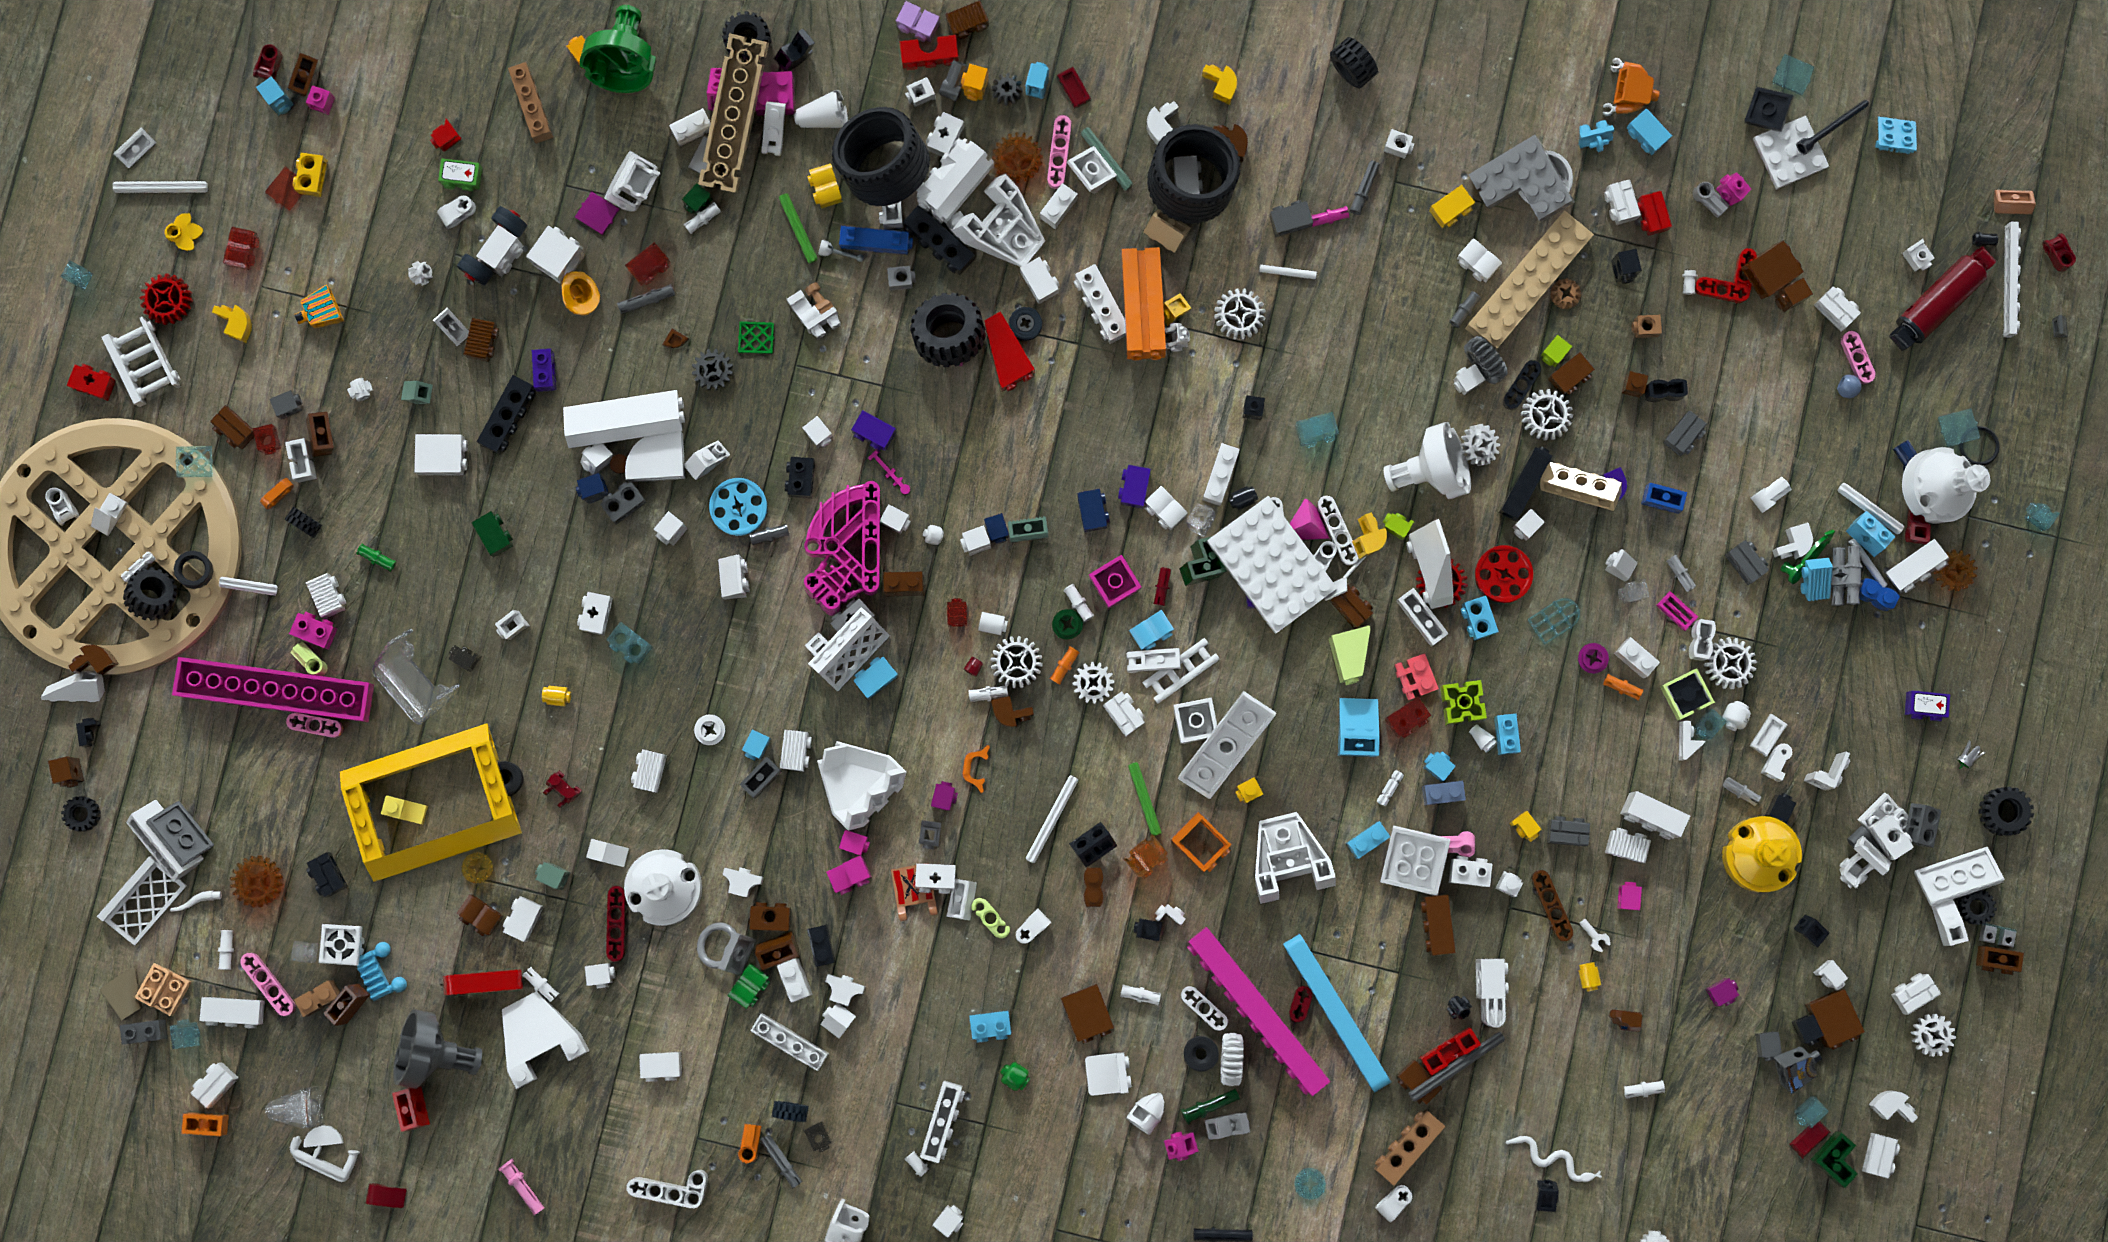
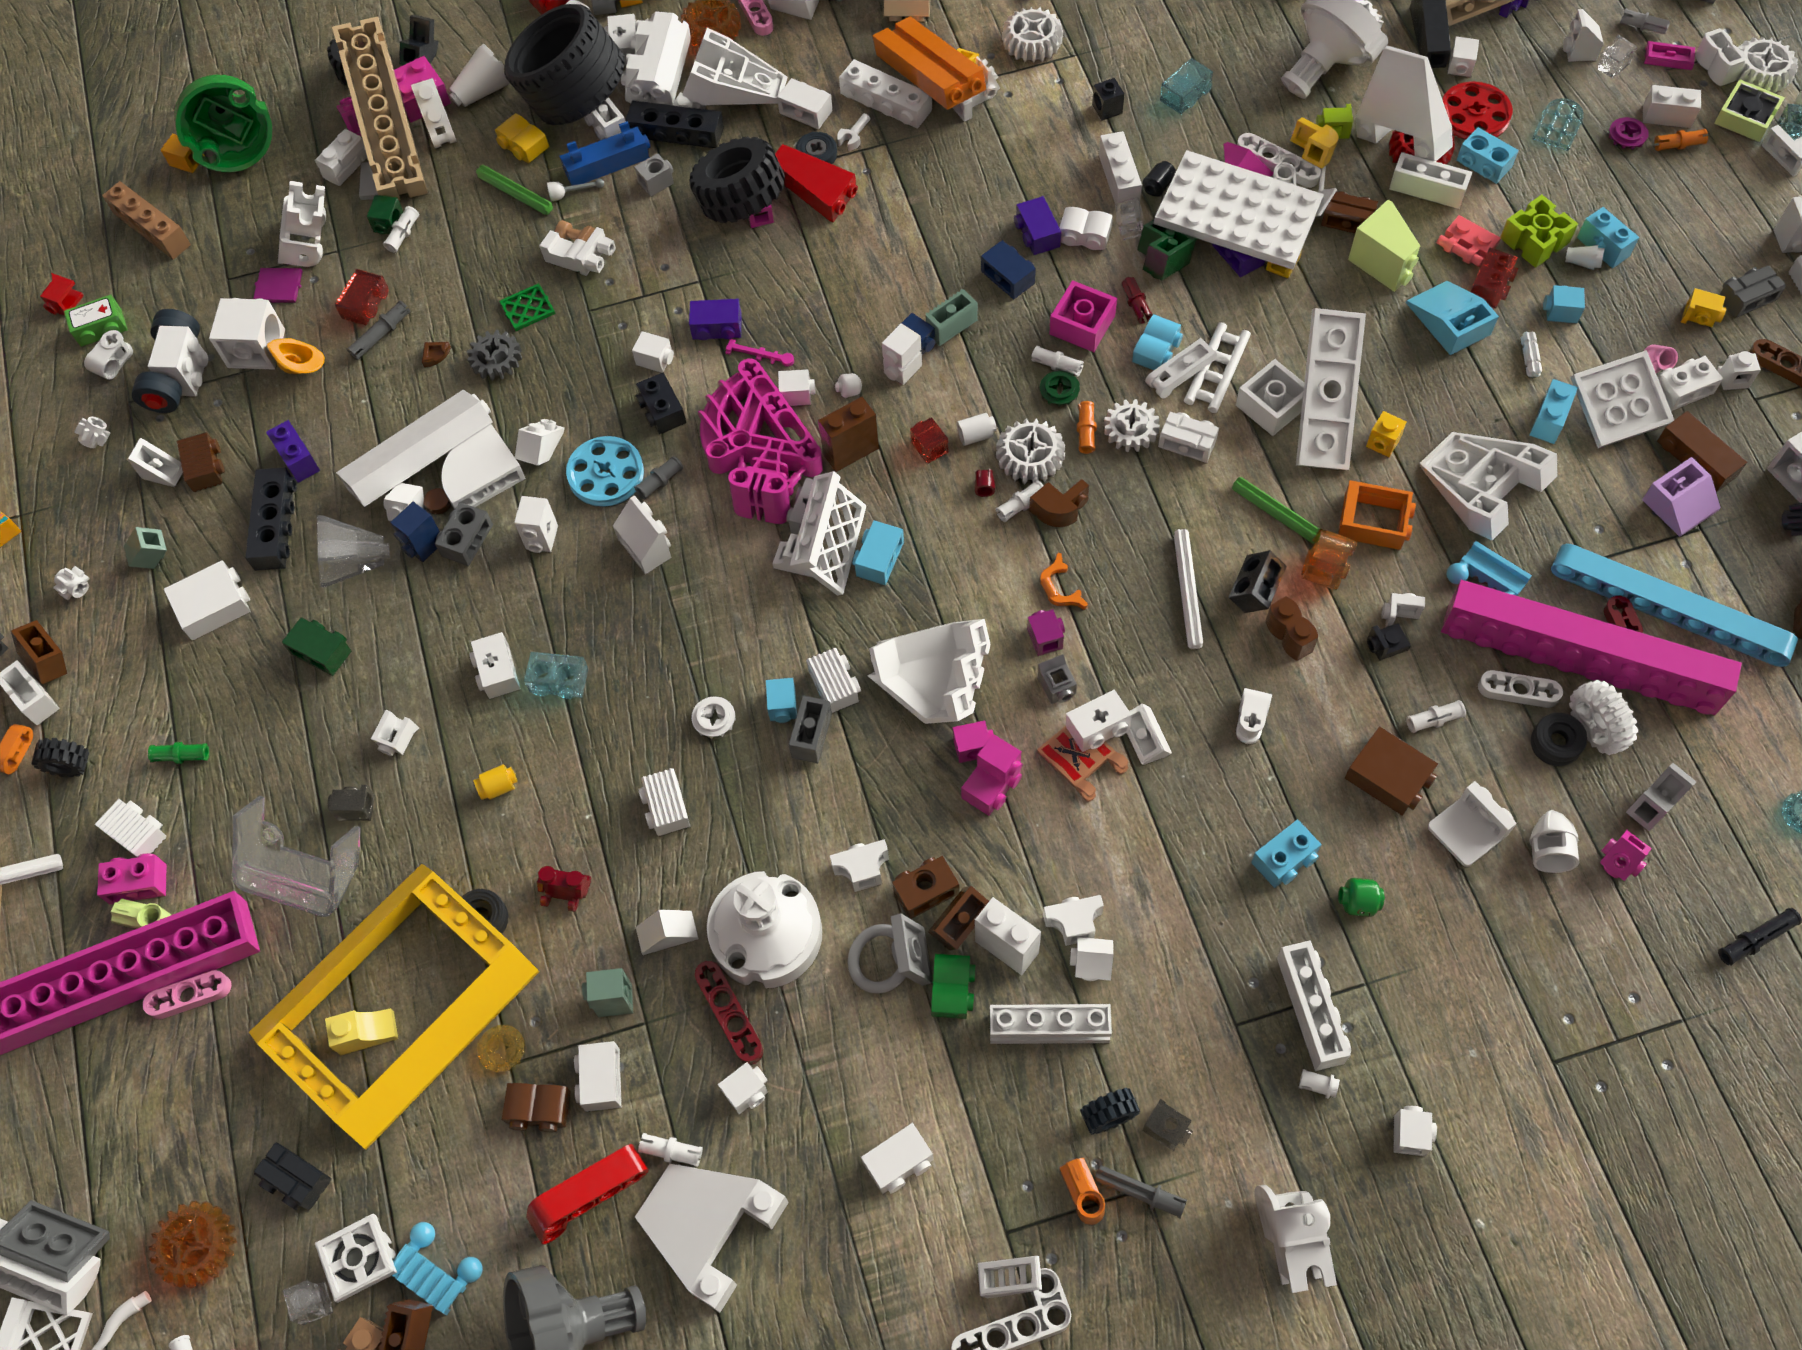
camera: 25 degrees left, 20 degrees down
black brick [807,925,836,967] -> none
yellowish green piece [971,898,1010,939] -> none
white brick [1040,183,1078,229] -> none
dark green pin [1181,1088,1240,1125] -> none
sand blue brick [1422,781,1466,806] -> none
none -> clear slope [317,515,390,587]
none -> white bar [837,113,870,151]
none -> white slope [978,1256,1042,1298]
none -> medium azure gear [1446,541,1532,596]
none -> lavender slope [1642,457,1720,537]

